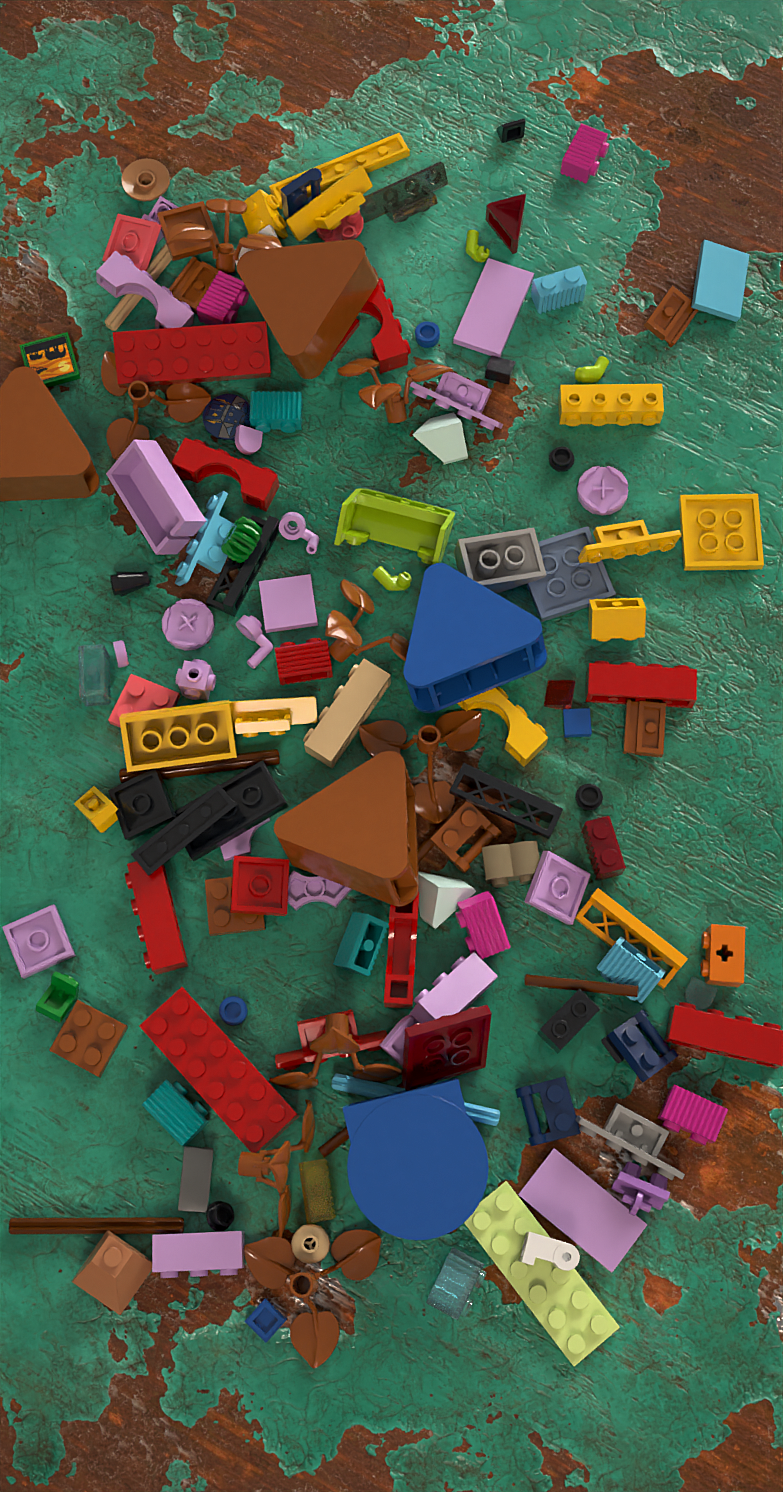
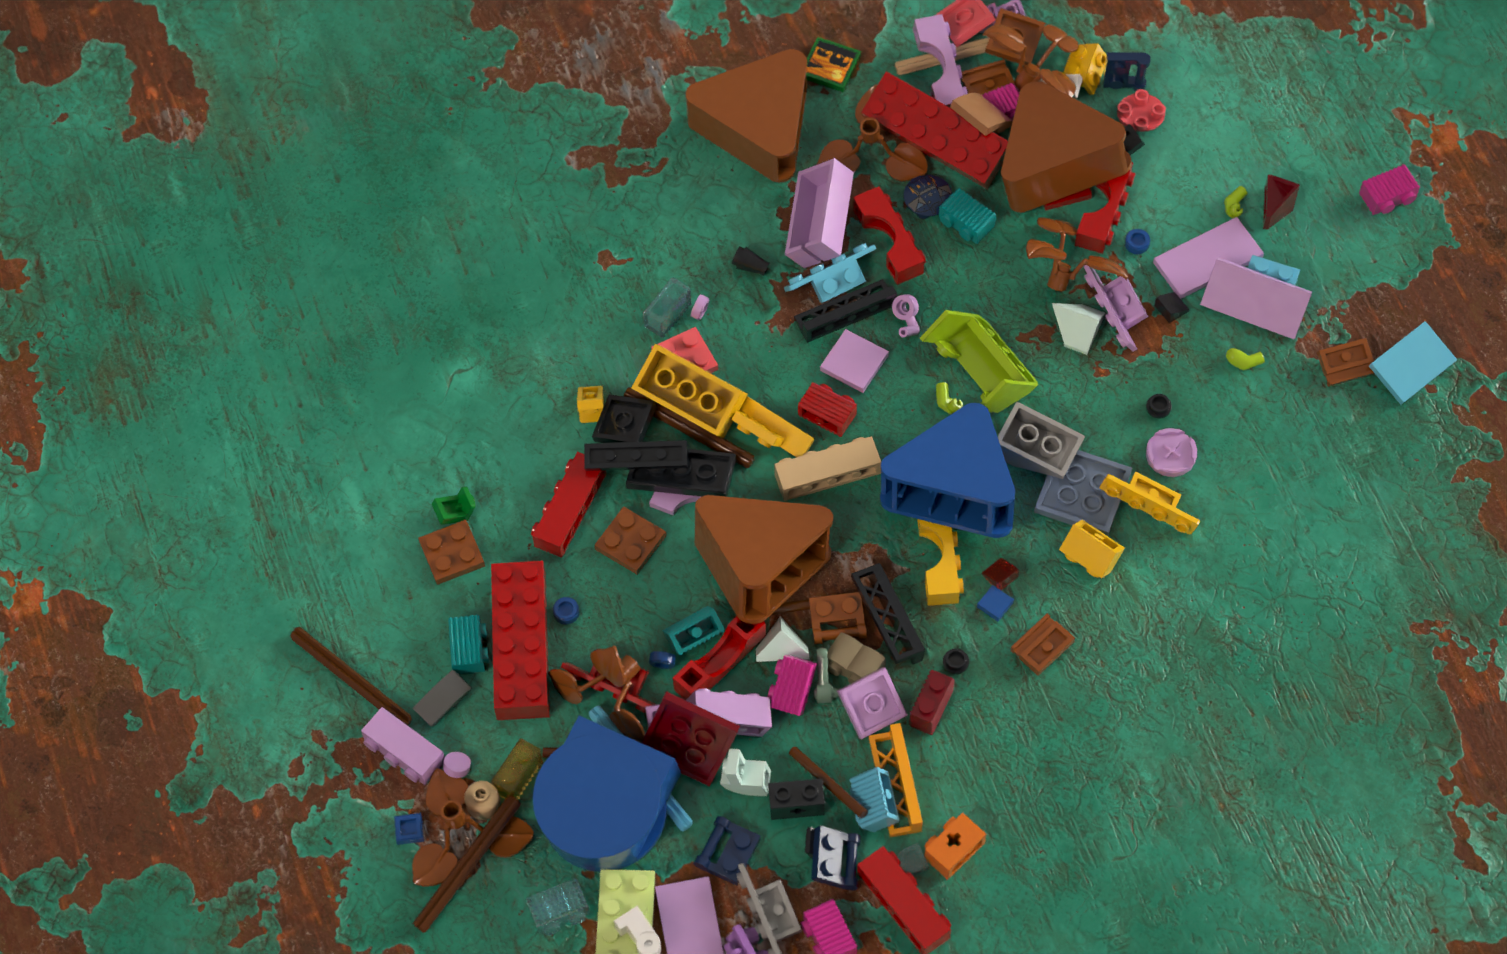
camera: 40 degrees right, 10 degrees down
lavender tile [2,904,76,979] -> none
nougat slope [72,1230,152,1315] -> none
lavender tile [162,599,215,651] -> none
lavender brick [176,659,216,700] -> none
black plate [206,1201,234,1232] -> none
green gear [221,516,262,563] -> none
red plate [230,856,289,916] -> none
lavender tile [235,425,263,455] -> none
lavender plate [236,615,273,669] -> none
dark orange plant [238,1099,315,1237] -> none
yellow tile [269,133,410,209] -> none
yellow bracket [286,165,373,241] -> none
lavender tile [288,871,352,911] -> none
dark orange plant [325,579,409,662] -> none
clear smoke bracket [359,162,448,223] -> none
dark orange plant [359,710,482,824] -> none
black slope [497,118,526,143] -> none
yellow brick [558,384,664,426] -> none
red brick [585,661,697,708] -> none
yellow plate [679,494,764,571] -> none
none -> reddish brown axle [413,795,521,932]
none -> lavender tile [443,752,471,778]
none -> blue tile [649,651,676,669]
none -> light aqua brick [720,749,771,796]
none -> sand green piece [814,648,840,703]
none -> medium nougat slope [950,93,1013,136]
none -> lavender tile [1200,258,1312,339]

